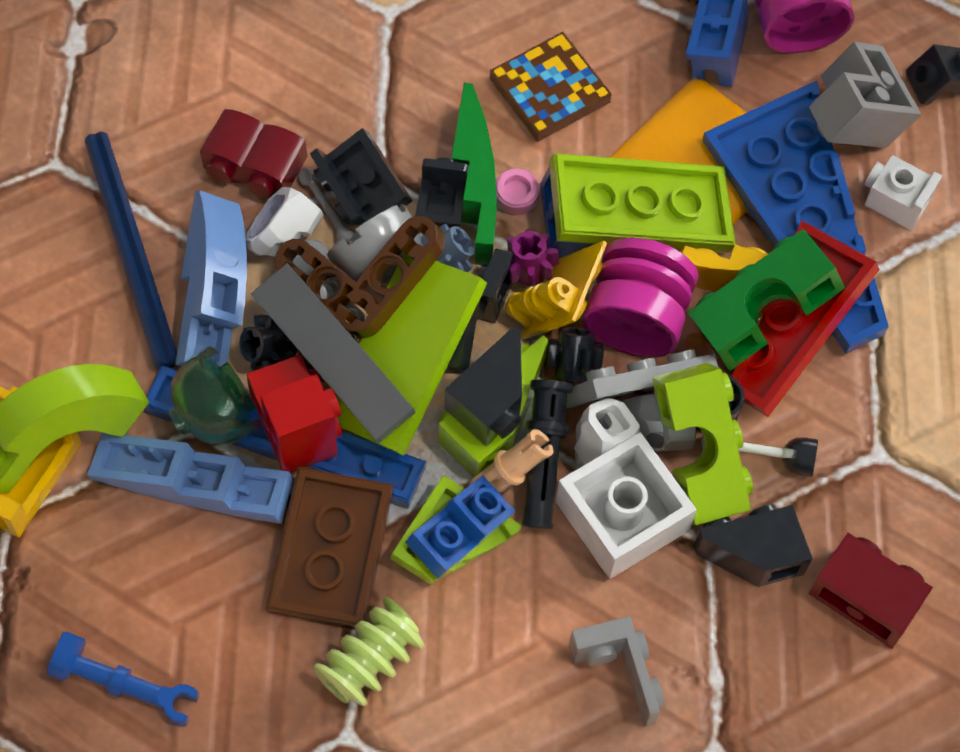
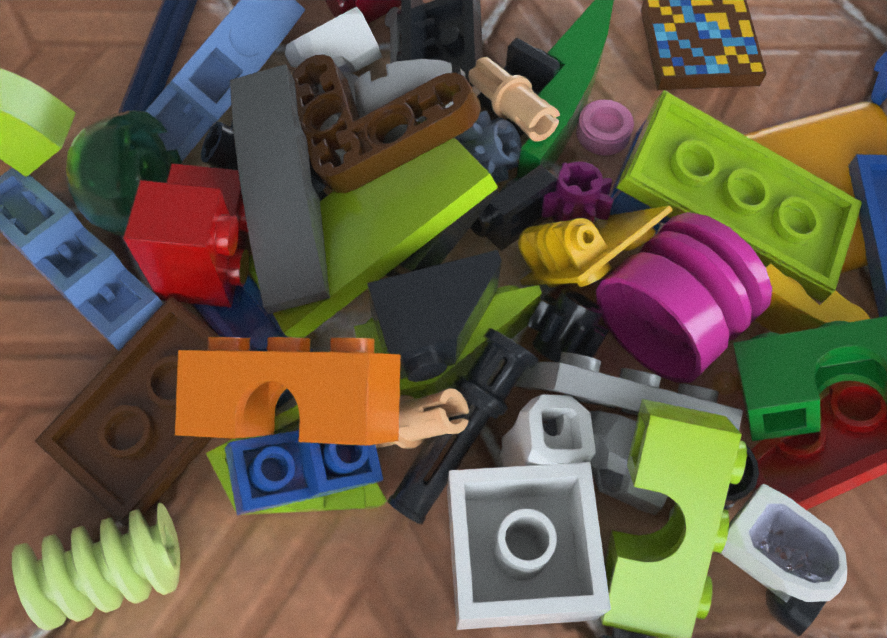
camera: 30 degrees right, 0 degrees up
none -> orange arch [175,337,401,446]
none -> light nougat axle [468,57,560,142]
none -> rock [721,484,847,602]

